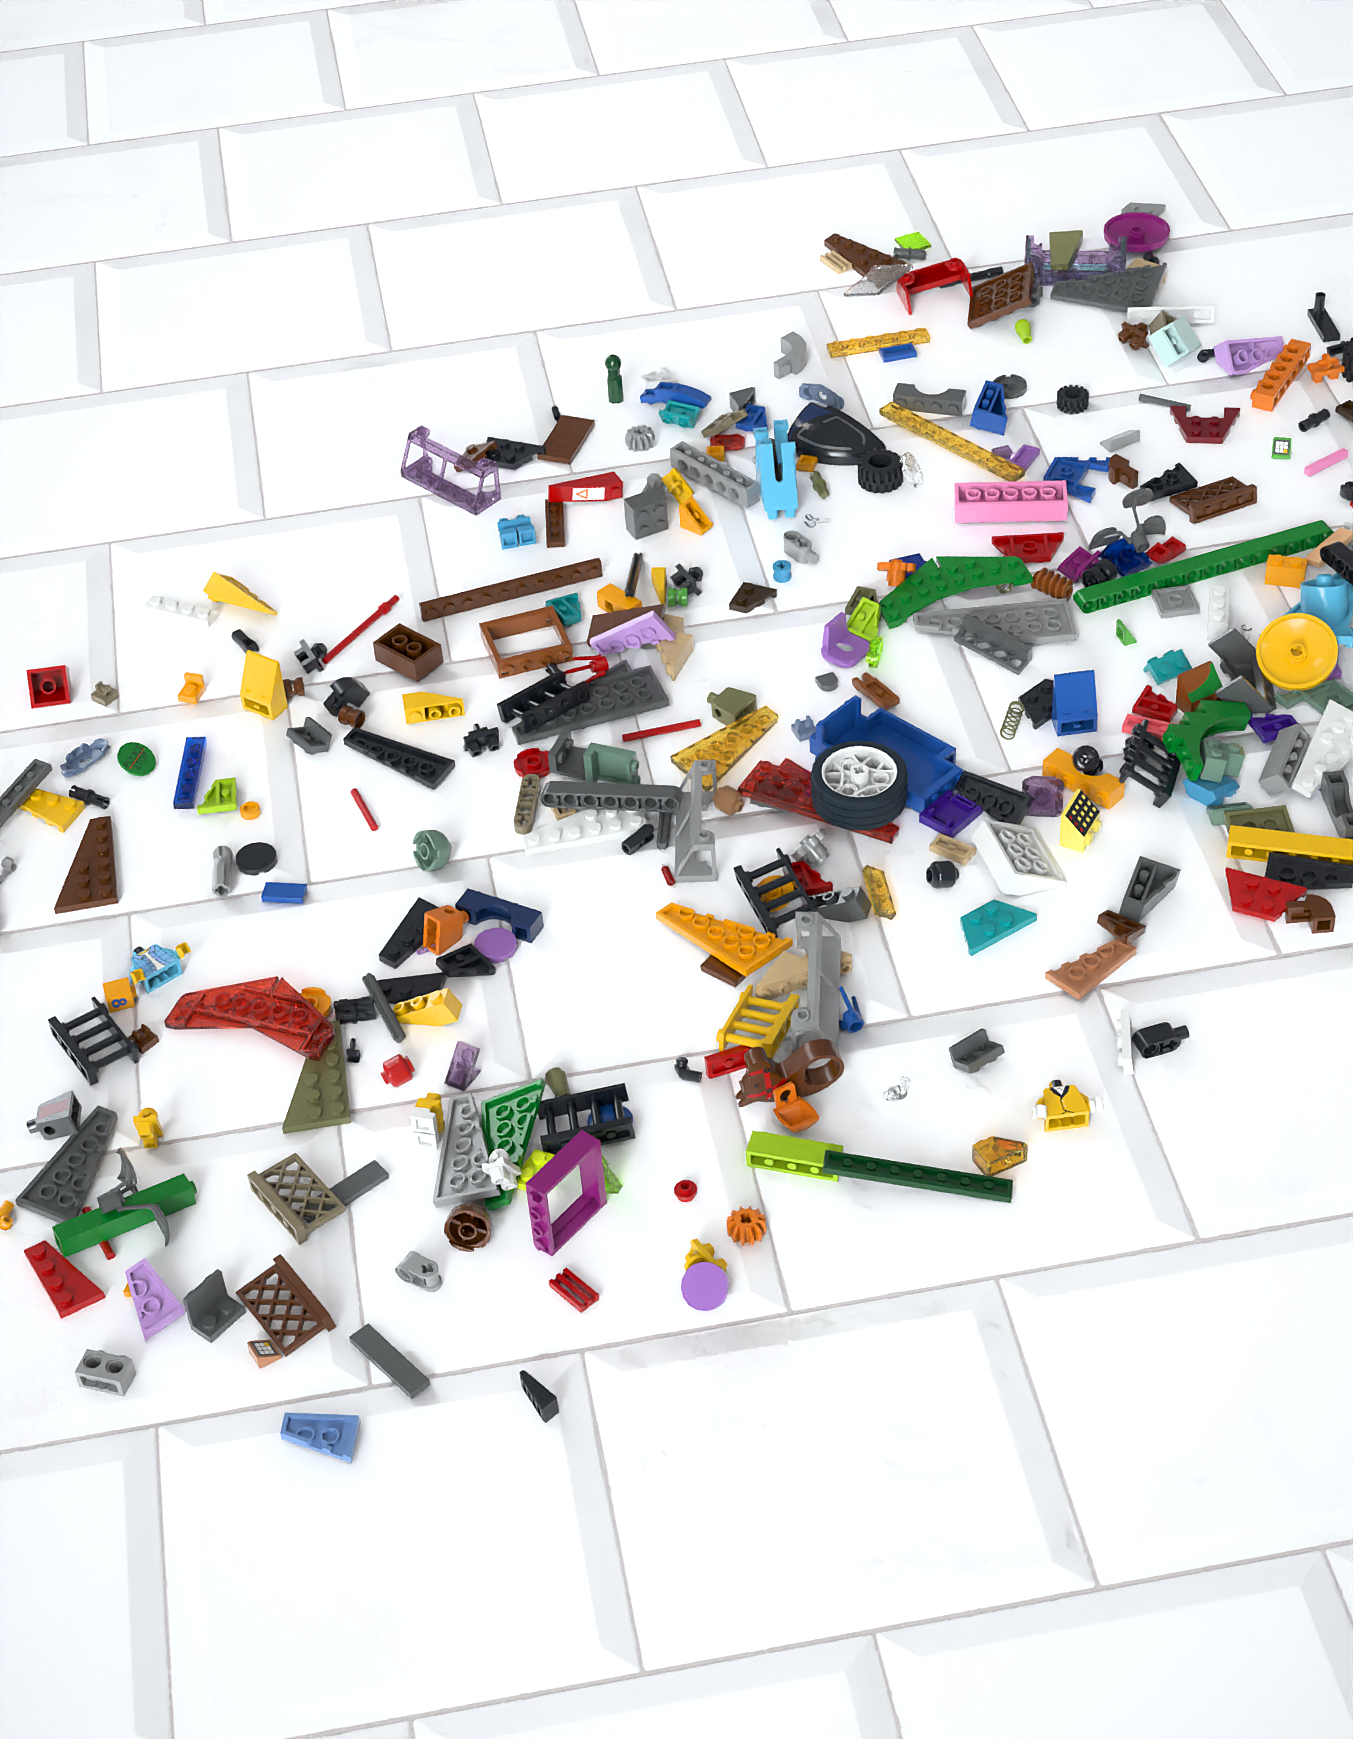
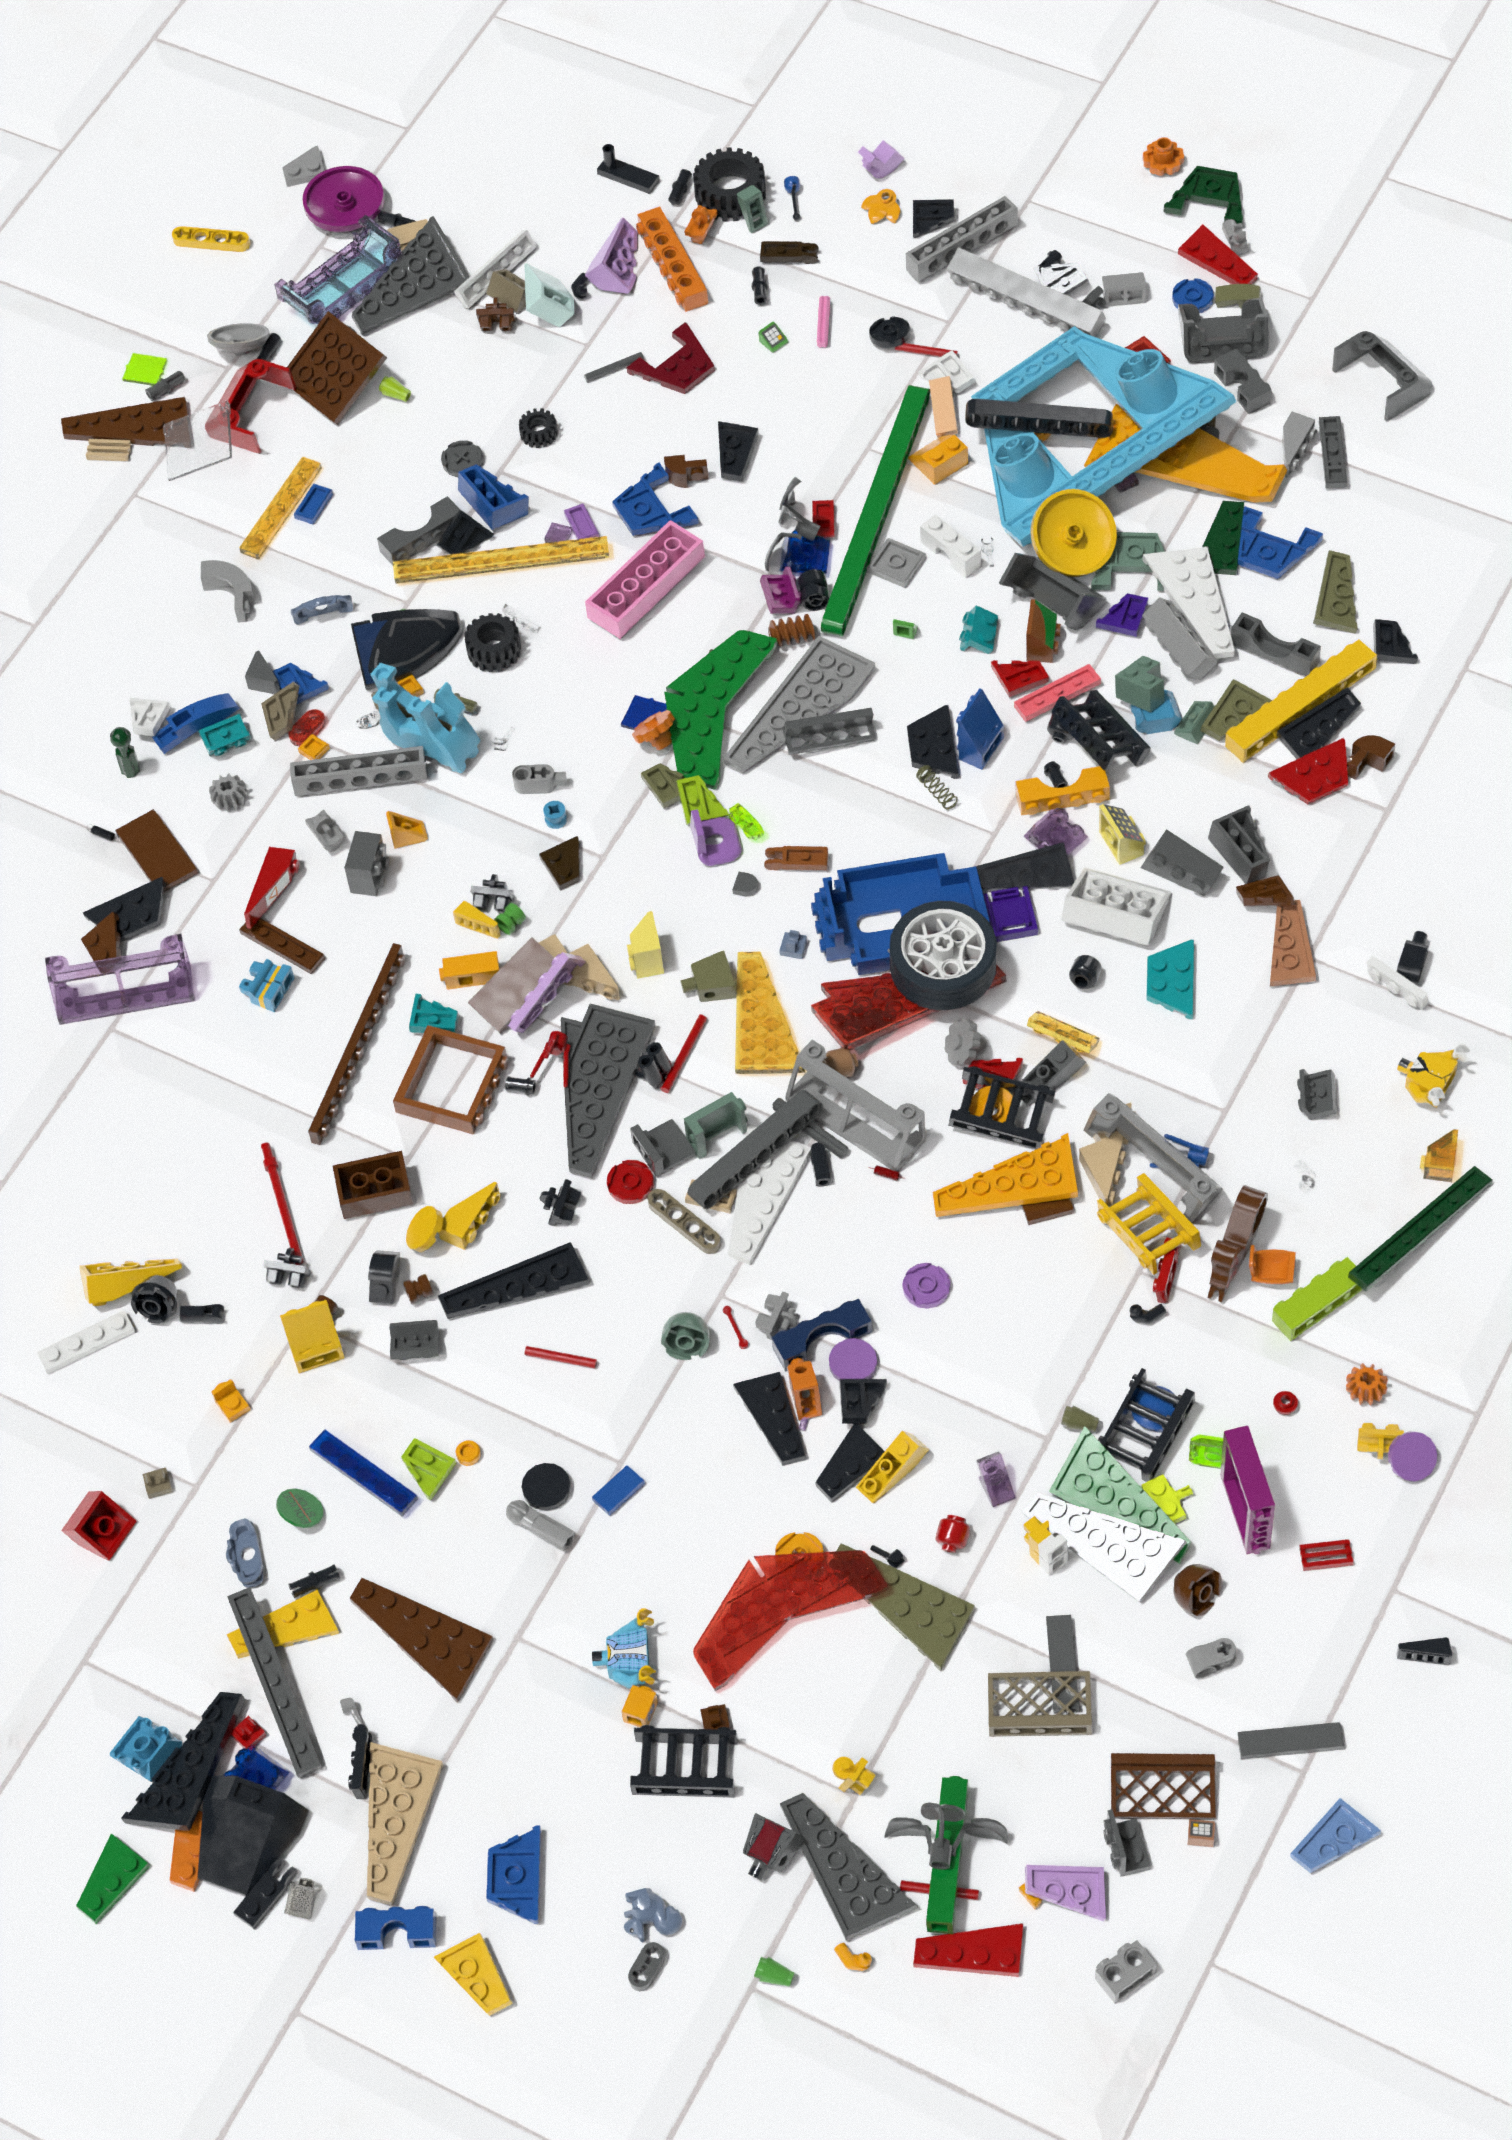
camera: 50 degrees left, 15 degrees up
black hips [333,996,376,1024] -> none
dark grey axle [362,973,406,1043] -> none
white hips [482,1149,521,1191] -> none
black fence [496,670,591,733] -> none
black axle [624,552,643,597] -> none
yellow hips [662,467,695,505] -> none
tan tile [929,833,976,866] -> none
red wing [991,532,1064,563] -> none
olive slope [1049,230,1083,275] -> none
black head [1071,745,1100,772] -> none
light grey slope [1099,430,1140,453] -> none
green arch [1162,700,1251,781] -> none
reddish brown fence [1169,476,1257,524] -> none
none -> black cone [131,1275,177,1324]
none -> yellow beam [171,226,250,252]
none -> light grey dish [207,323,270,355]
none -> yellow tile [406,1206,443,1252]
none -> black wing [436,510,494,558]
none -> light yellow slope [626,911,664,979]
none -> black piece [635,1042,672,1089]
none -> red hinge [722,1305,748,1349]
none -> light grey hips [755,1291,799,1340]
none -> medium lavender tile [902,1263,951,1309]
none -> dark grey wedge [1140,829,1224,896]

